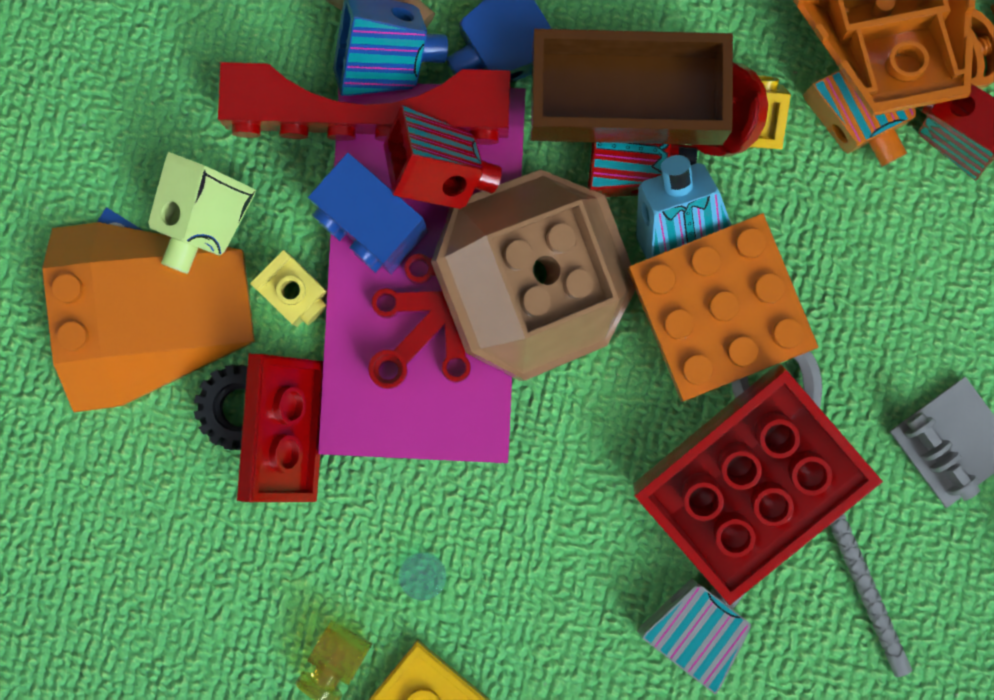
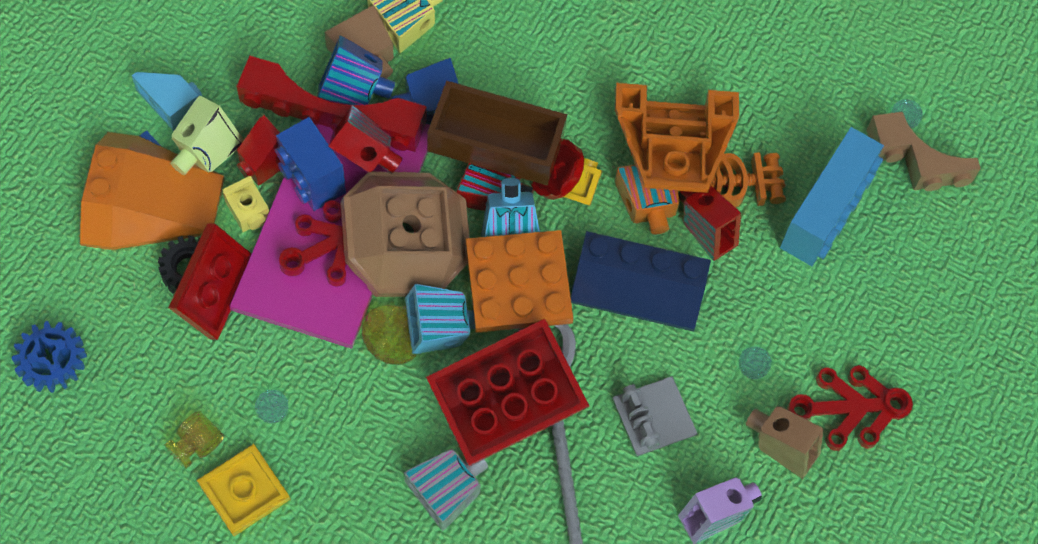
camera: 10 degrees right, 20 degrees down
none -> blue gear [12,321,87,393]
none -> medium azure slope [132,72,202,131]
none -> red slope [237,115,281,186]
none -> clear yellow dish [362,305,418,365]
none -> medium azure torso [405,284,475,354]
none -> dark blue slope [571,231,711,332]

